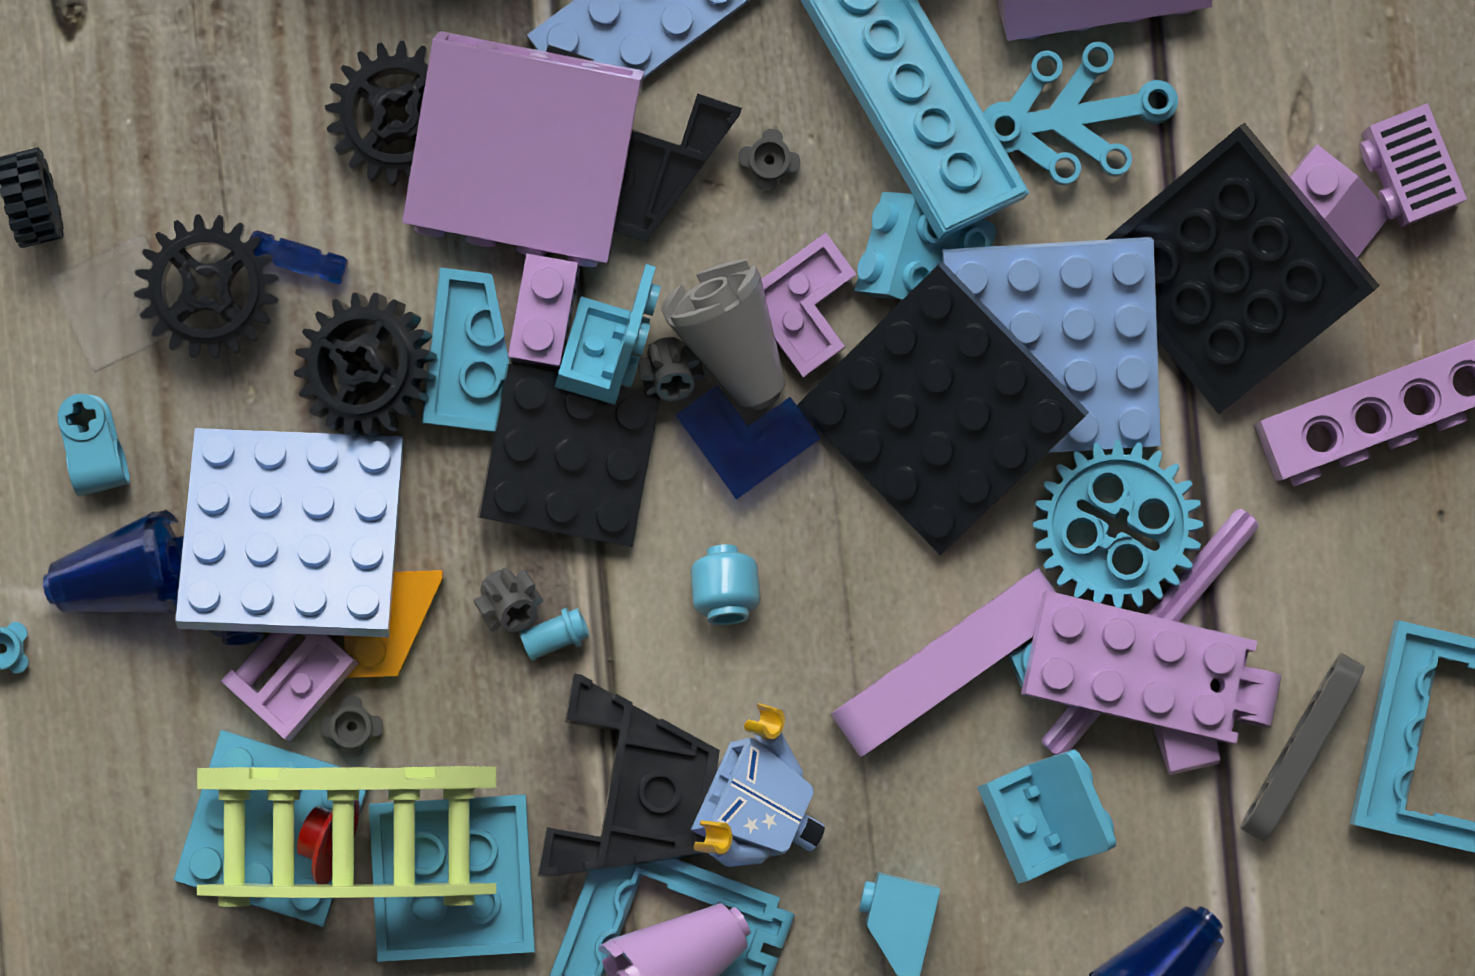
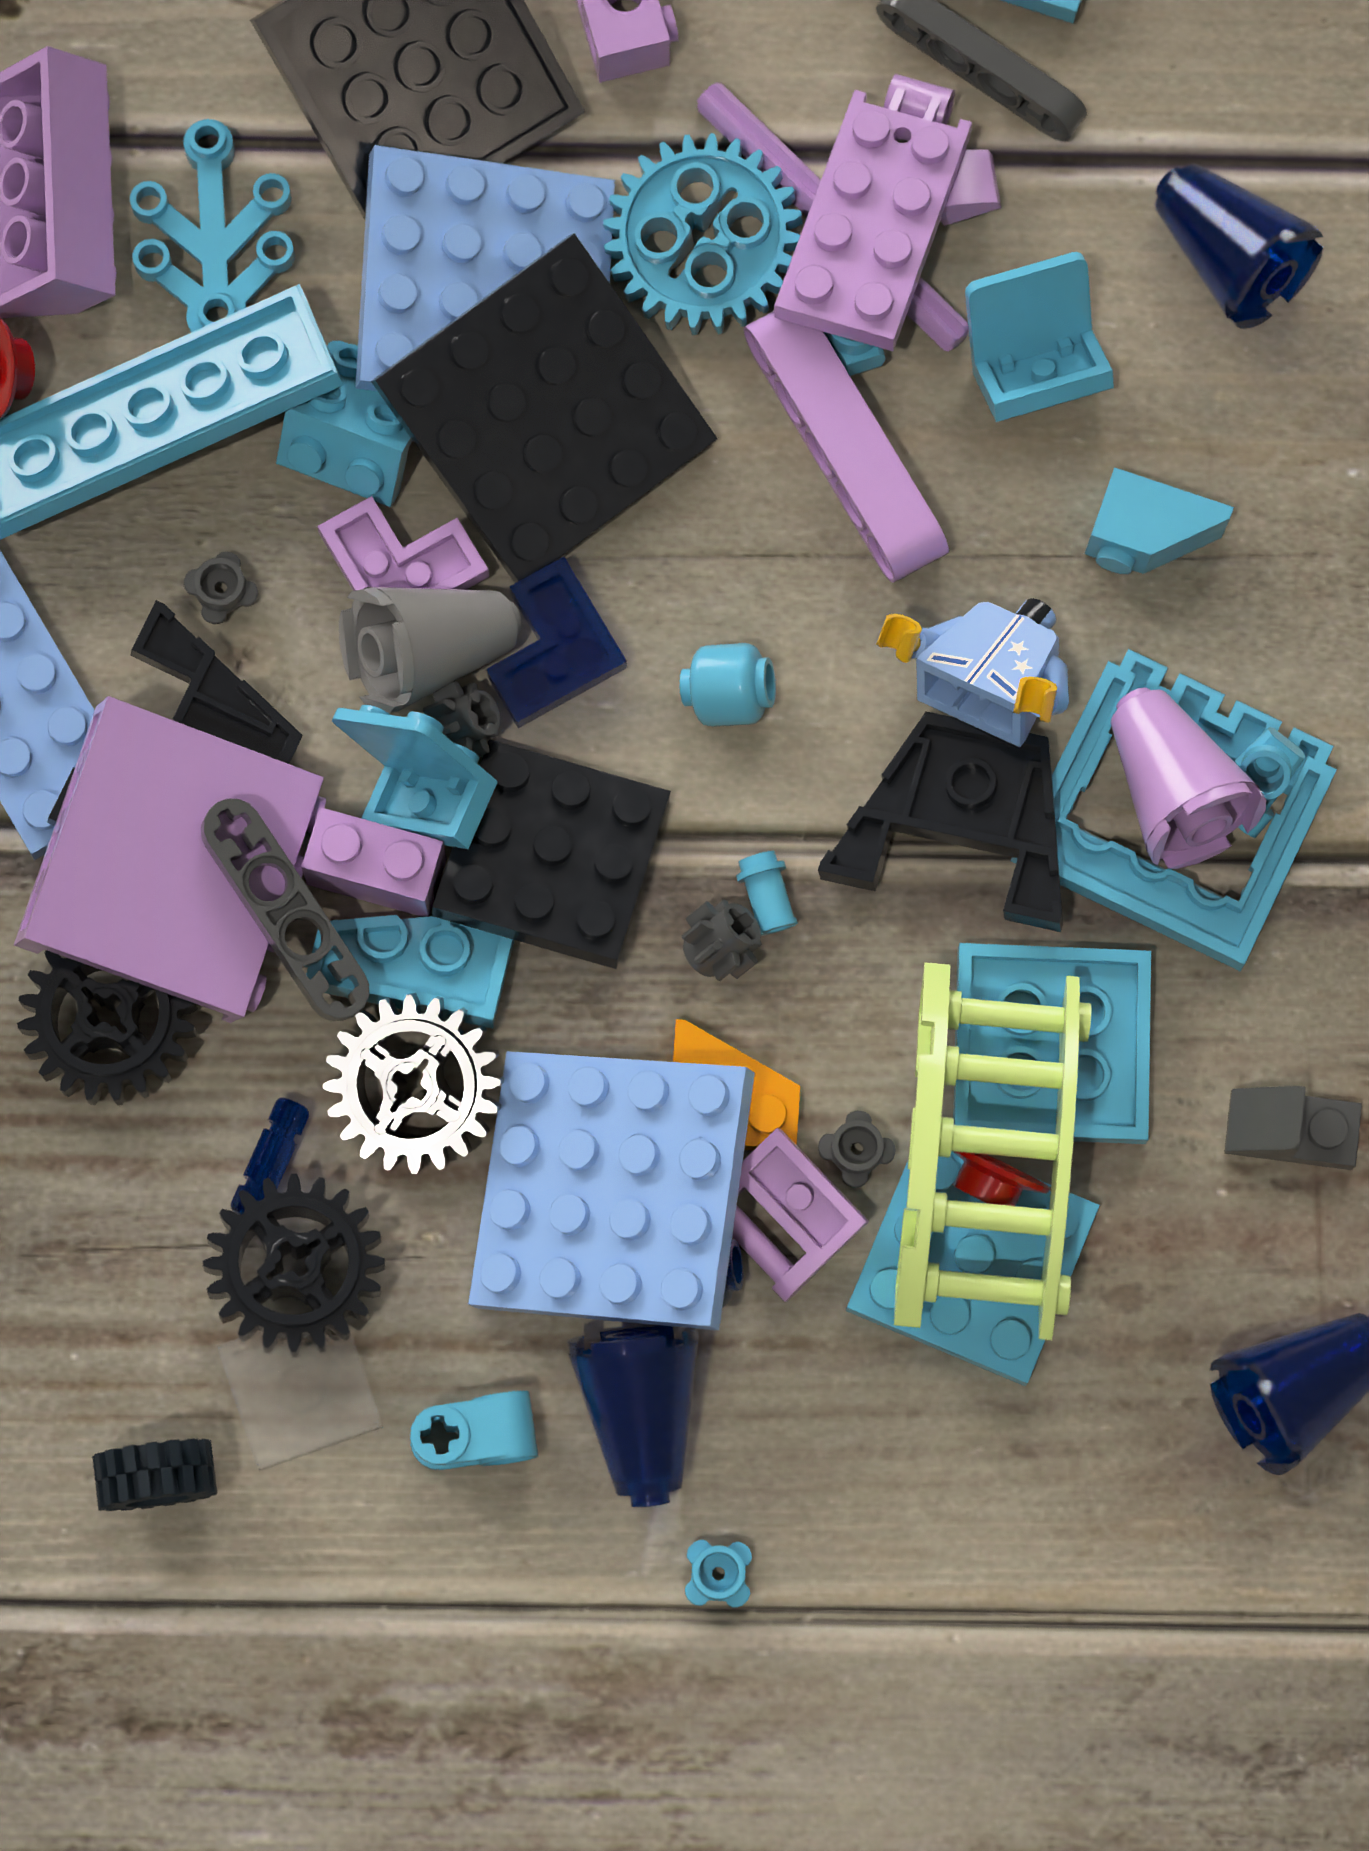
camera: 85 degrees left, 10 degrees down
none -> dark grey beam [201,799,369,1021]

